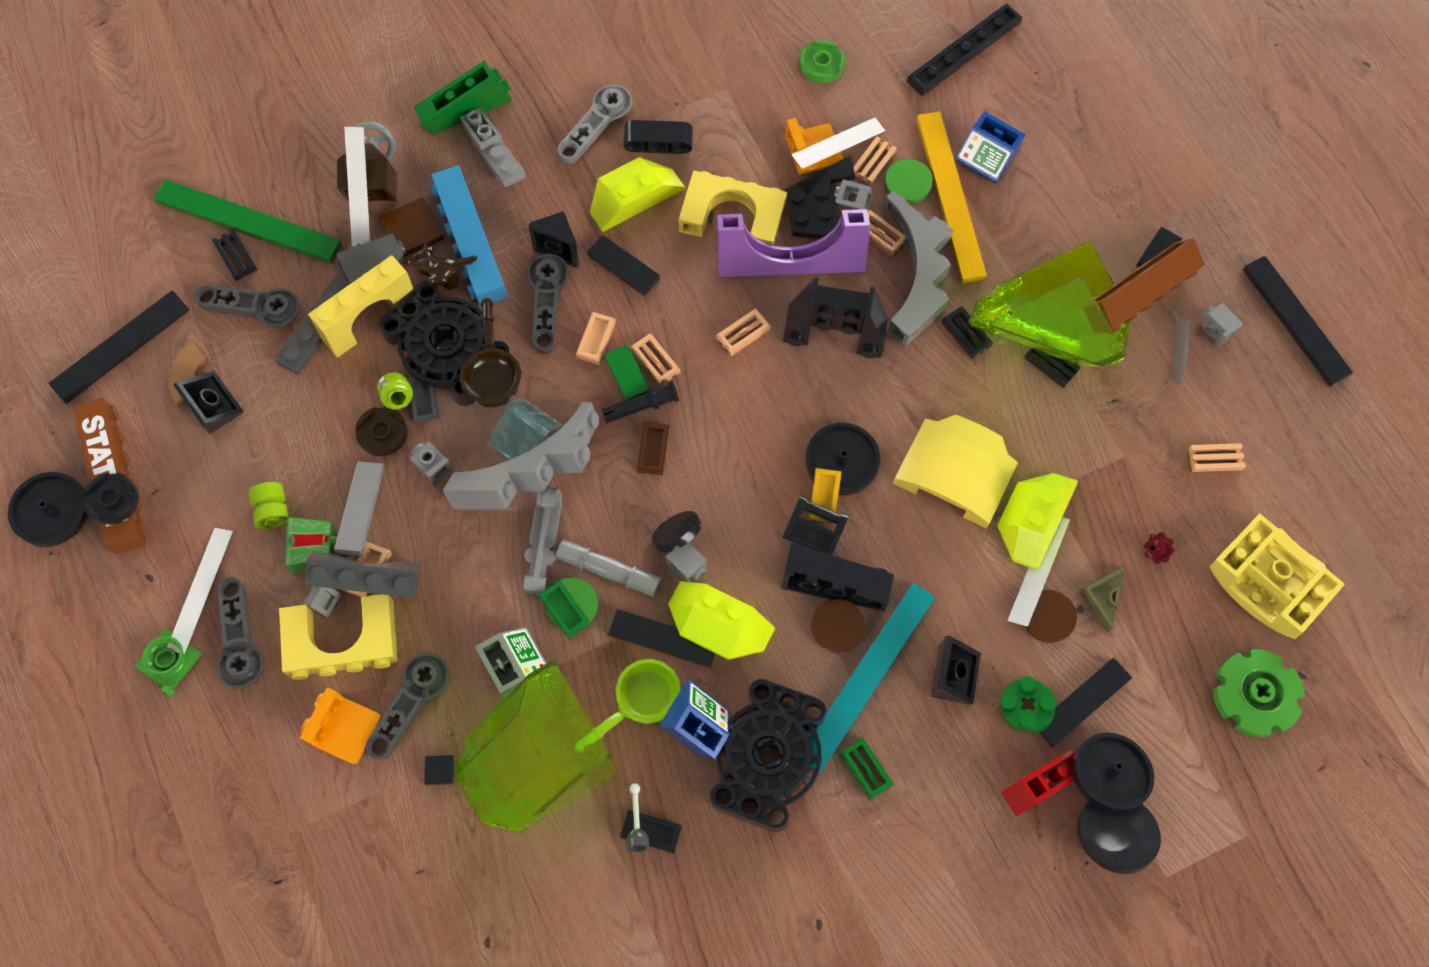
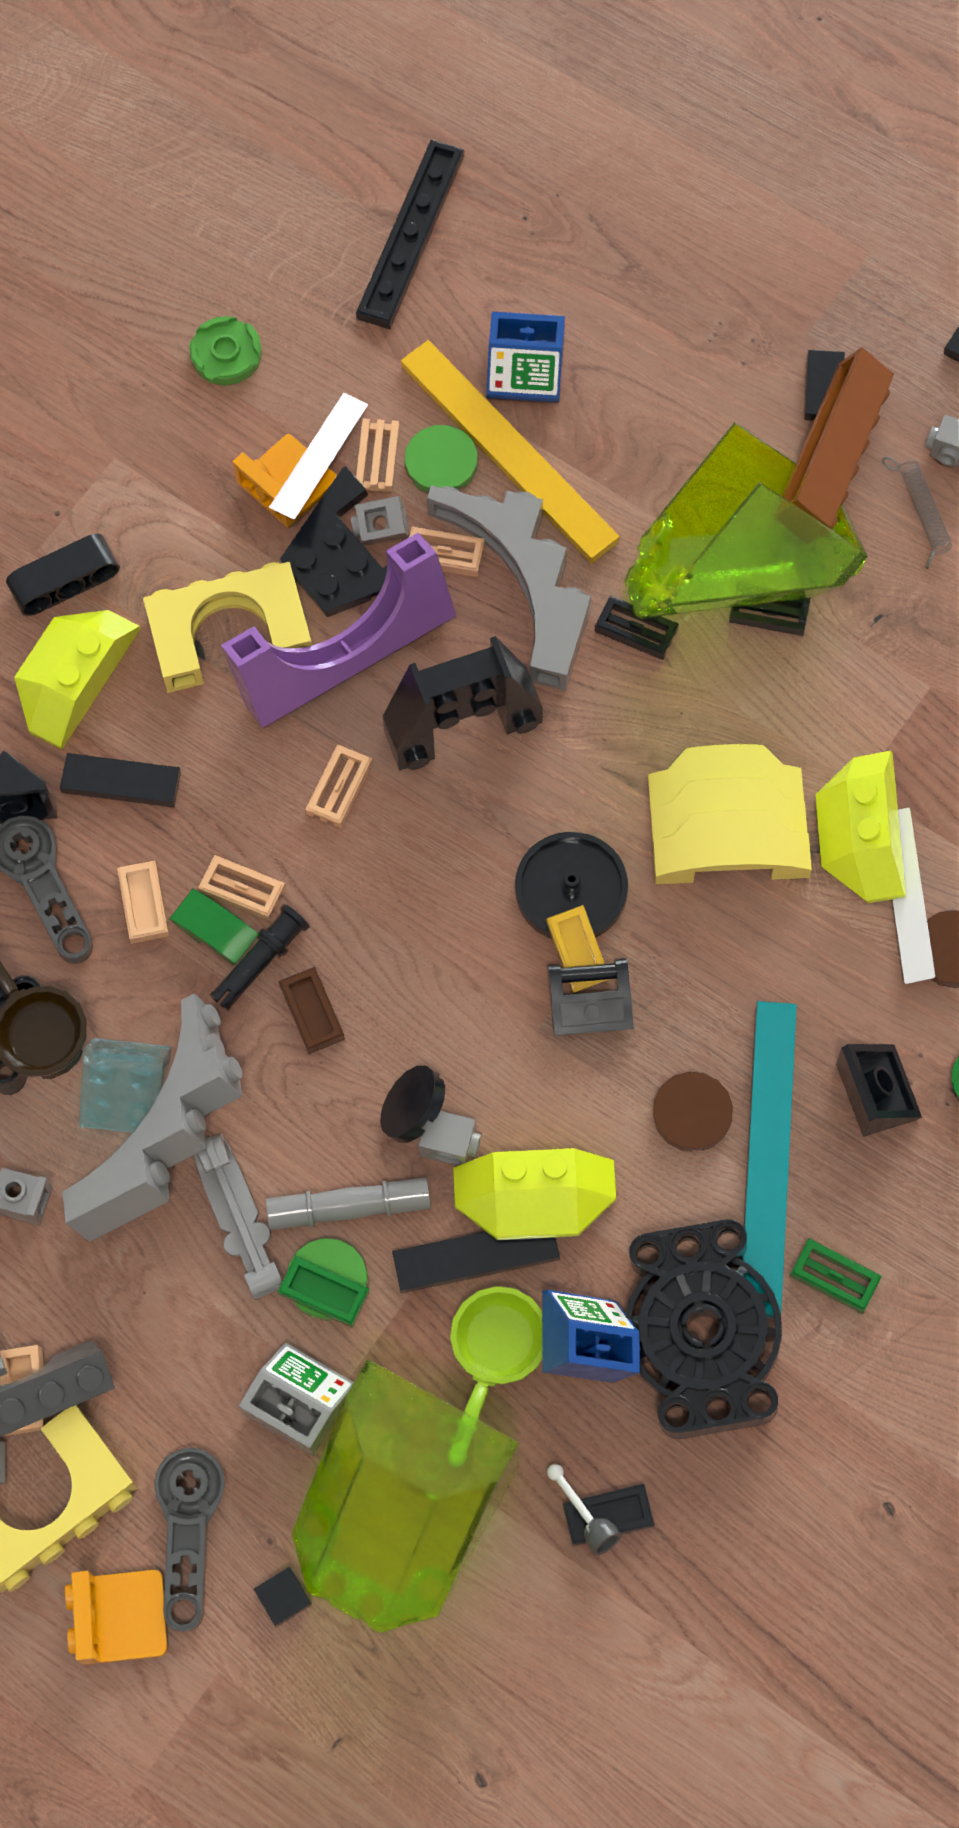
camera: 25 degrees left, 0 degrees up
black wedge [781,543,894,612] -> none

